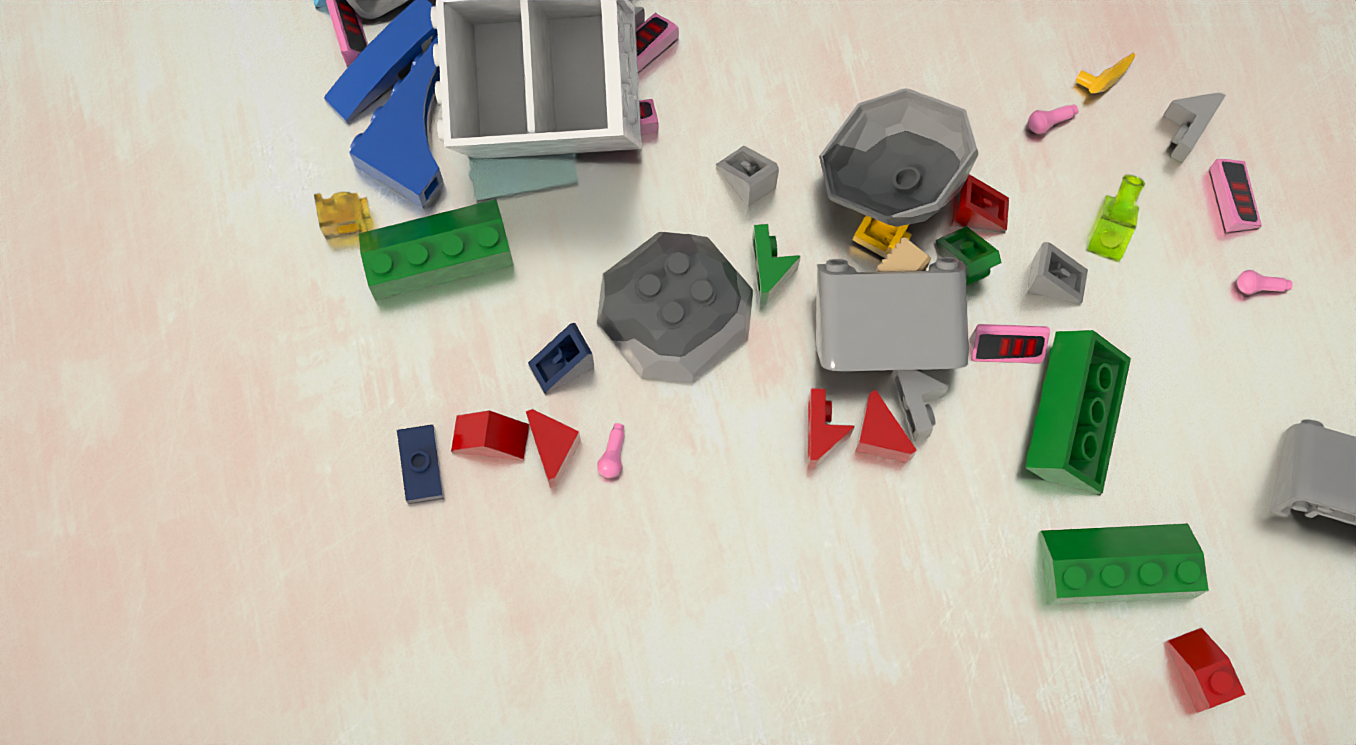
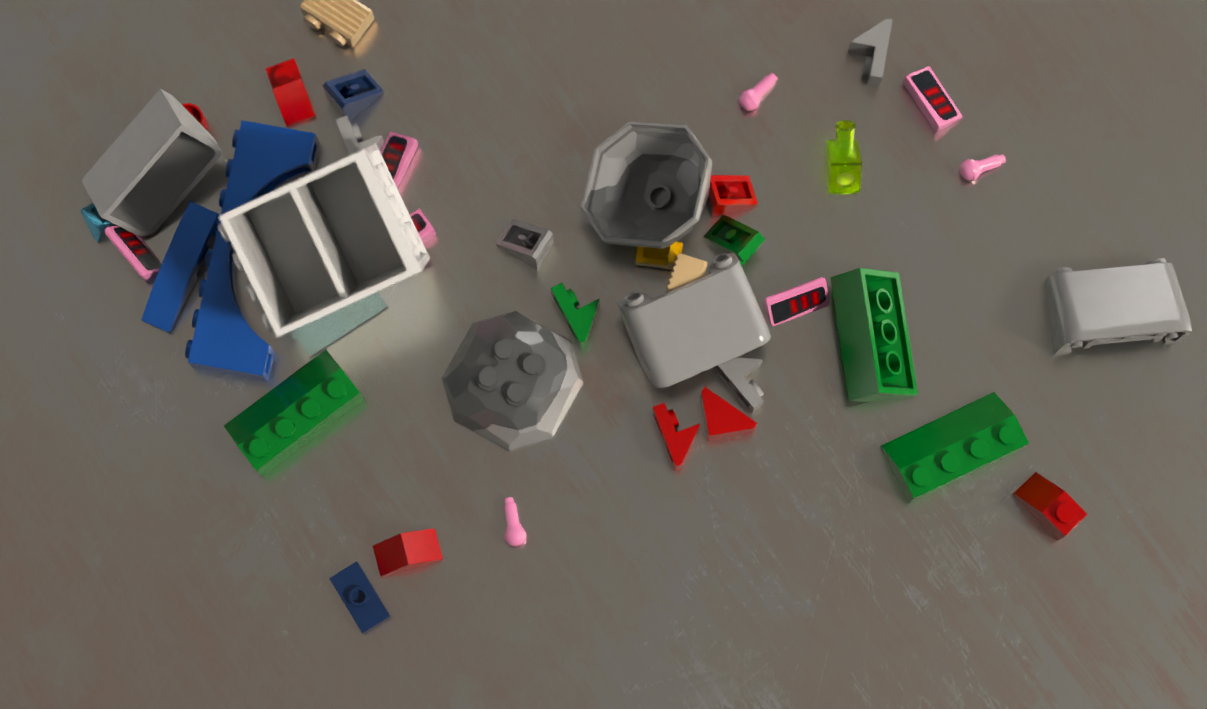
camera: 20 degrees left, 5 degrees up
clear yellow brick [314,192,372,240] -> none
red slope [526,409,581,488] -> none
dark blue slope [528,323,594,393] -> none
light grey slope [1027,242,1088,303] -> none
yellow bar [1076,52,1135,94] -> none

